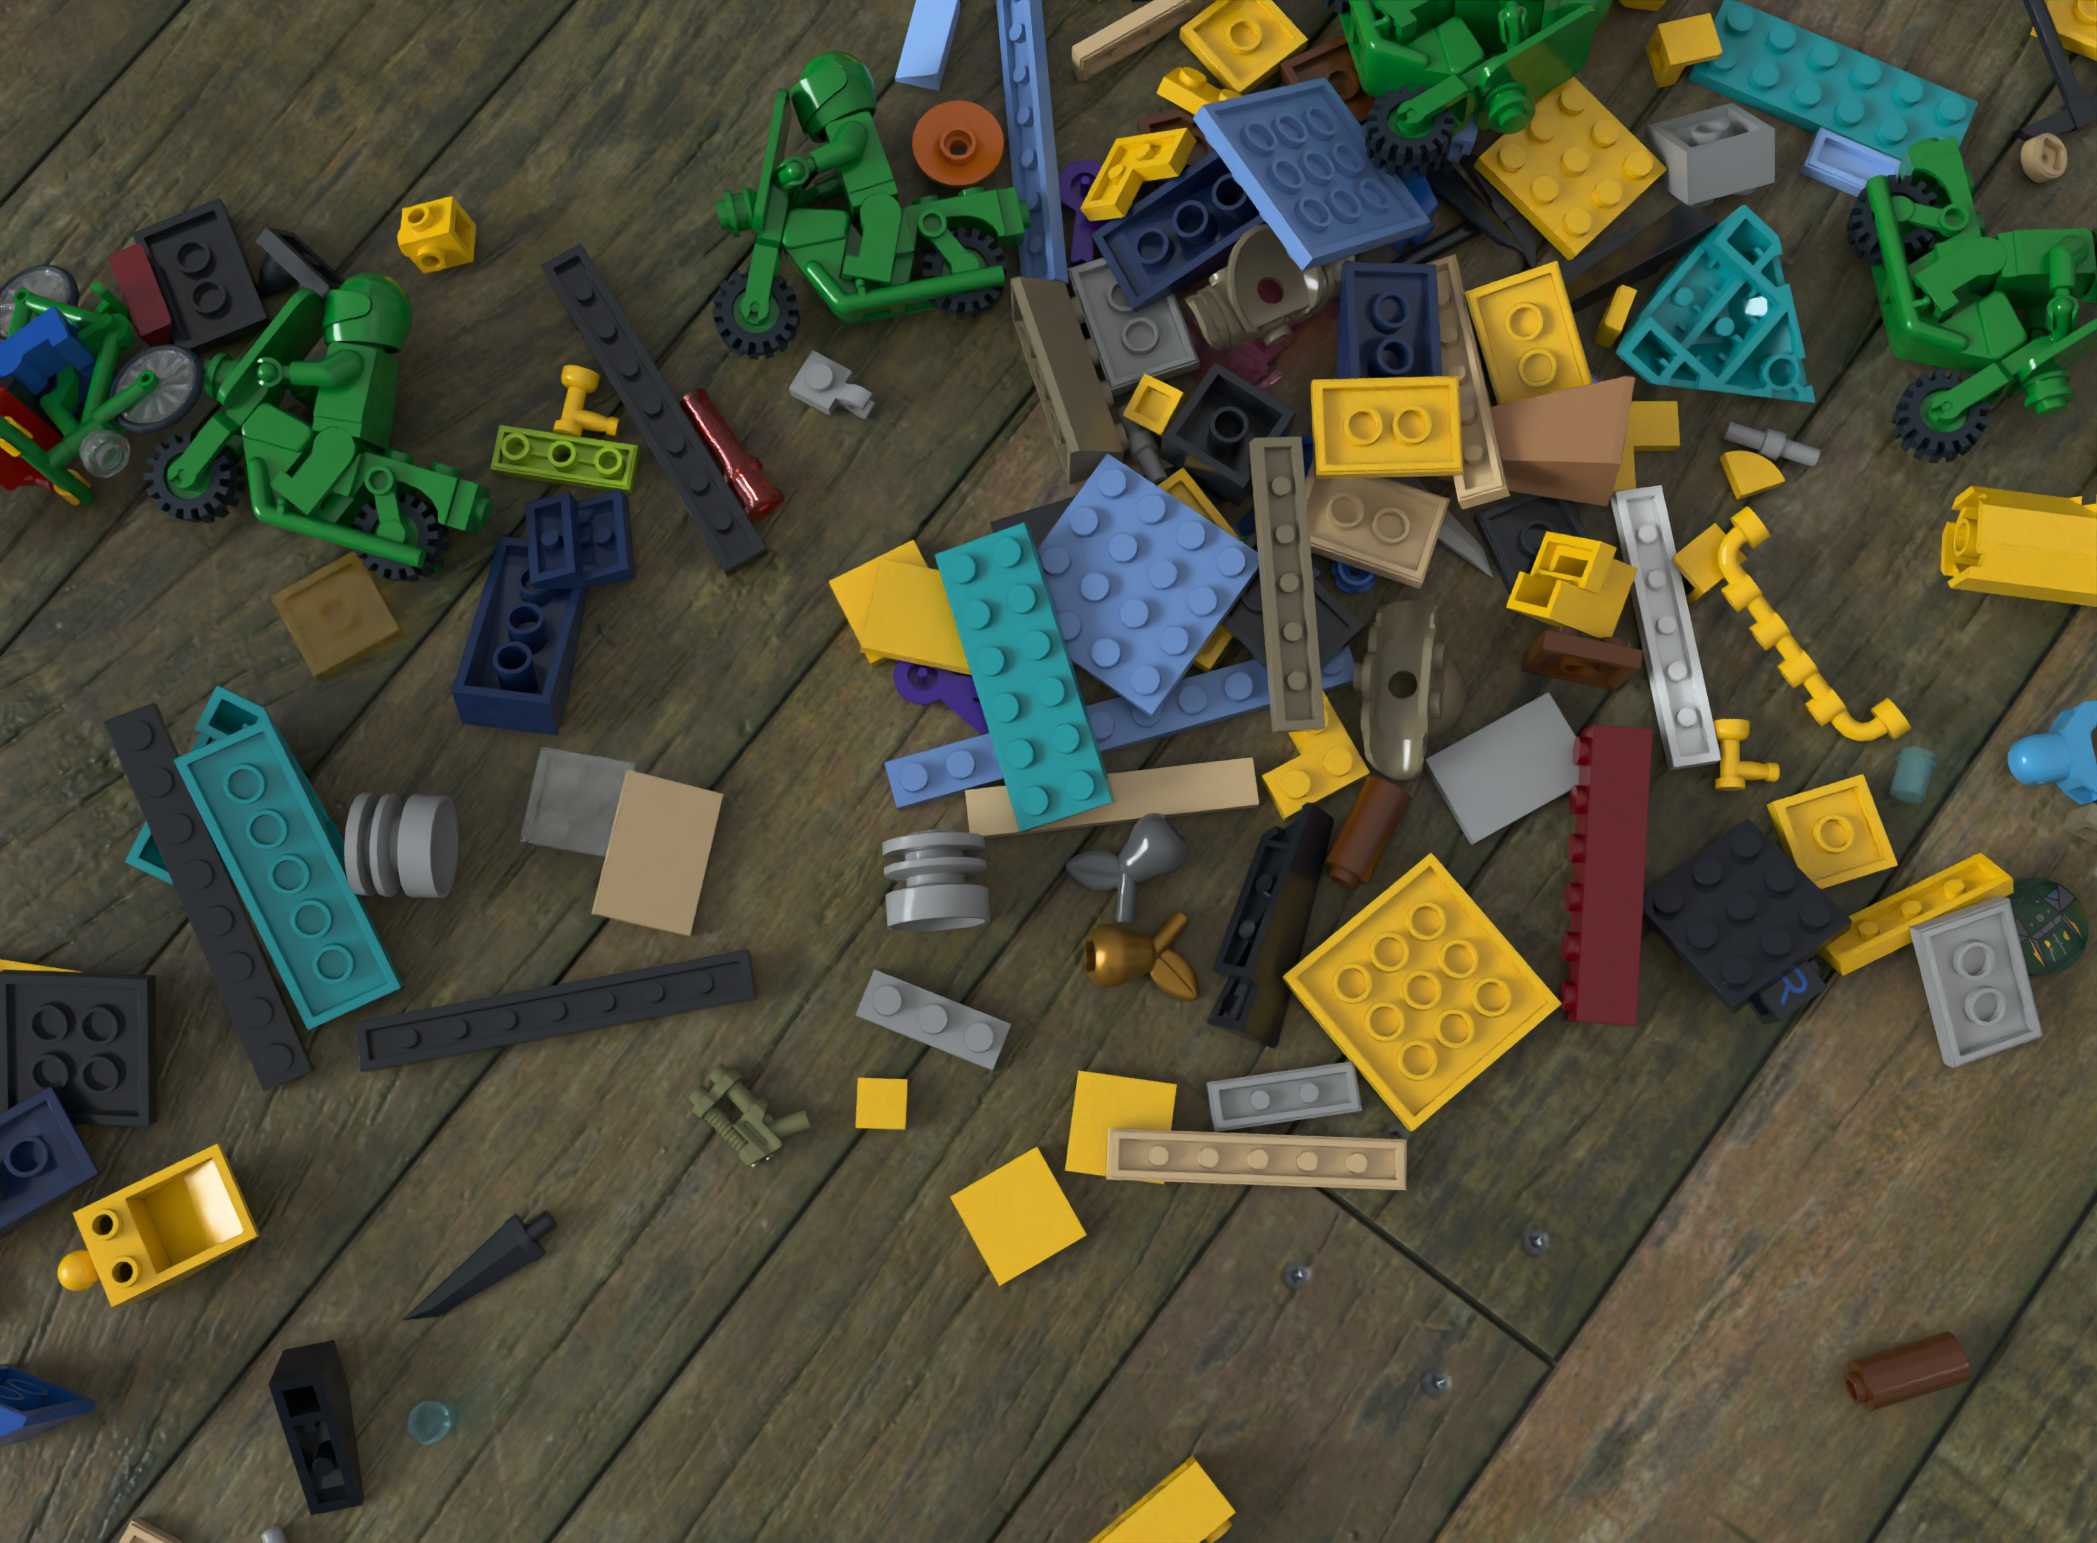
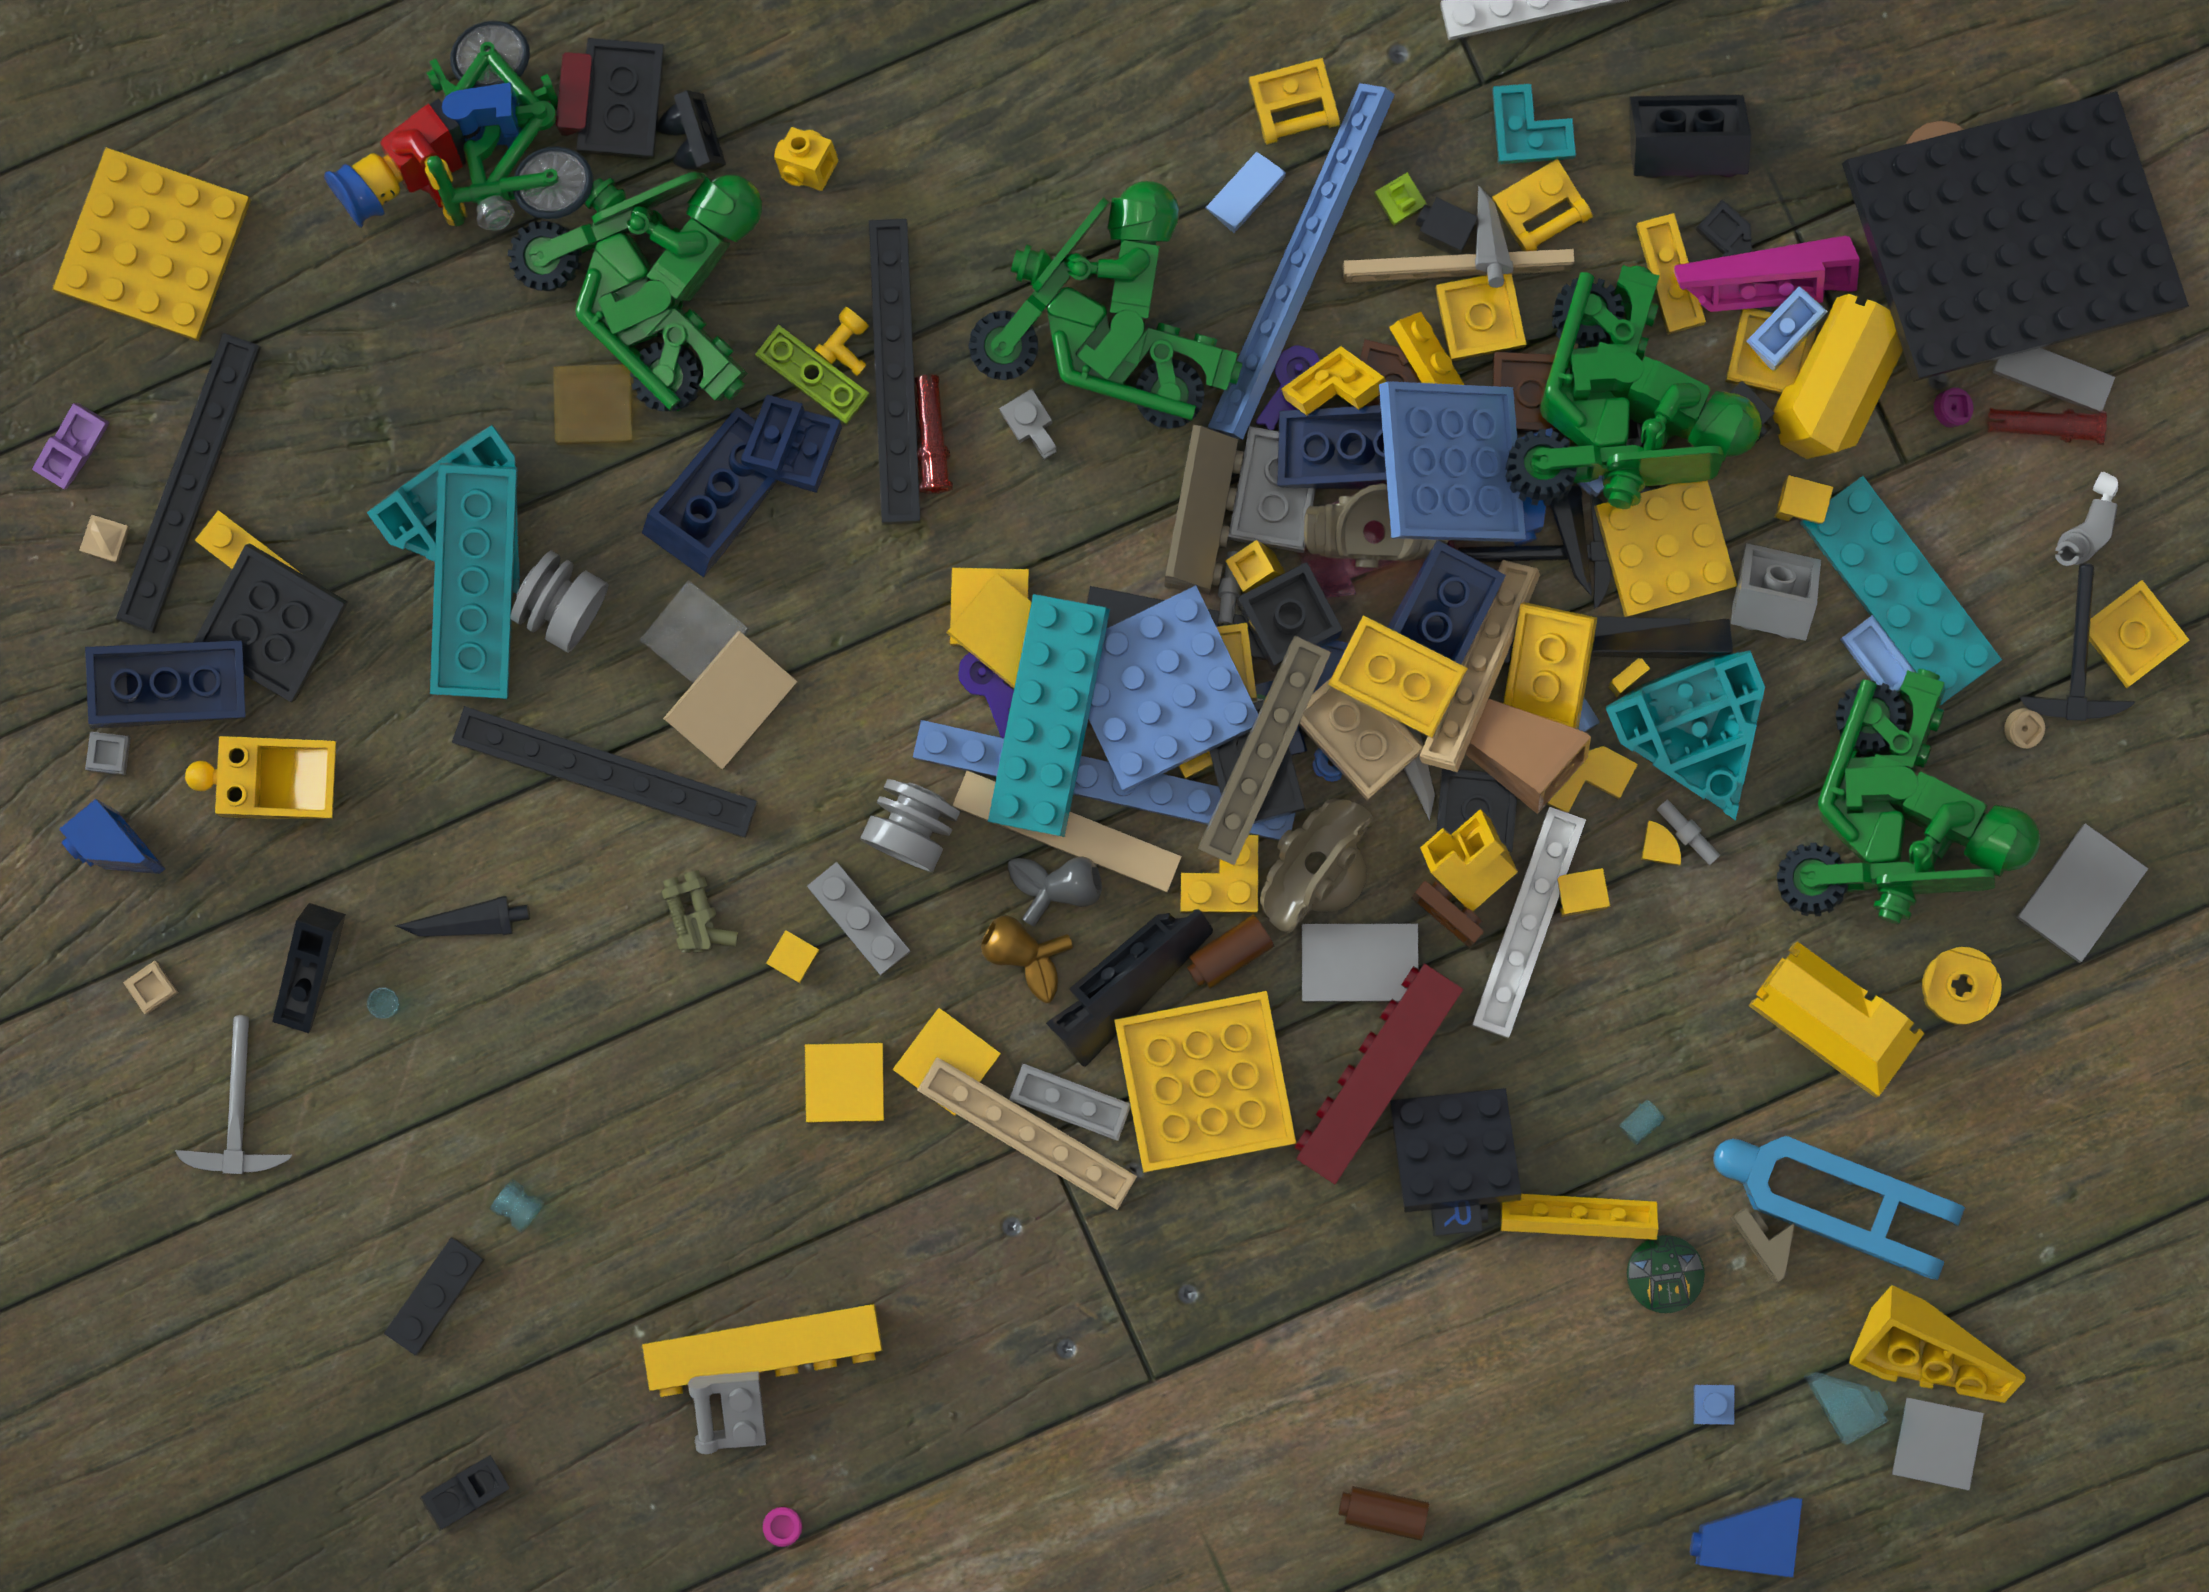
camera: 30 degrees right, 5 degrees up
black plate [103,703,315,1091] -> none
orange dish [912,100,1004,188] -> none
yellow piece [1713,719,1780,791] -> none
yellow bar [1718,506,1911,741] -> none
yellow tile [1767,774,1898,890] -> none
light grey tile [1909,896,2043,1068] -> none

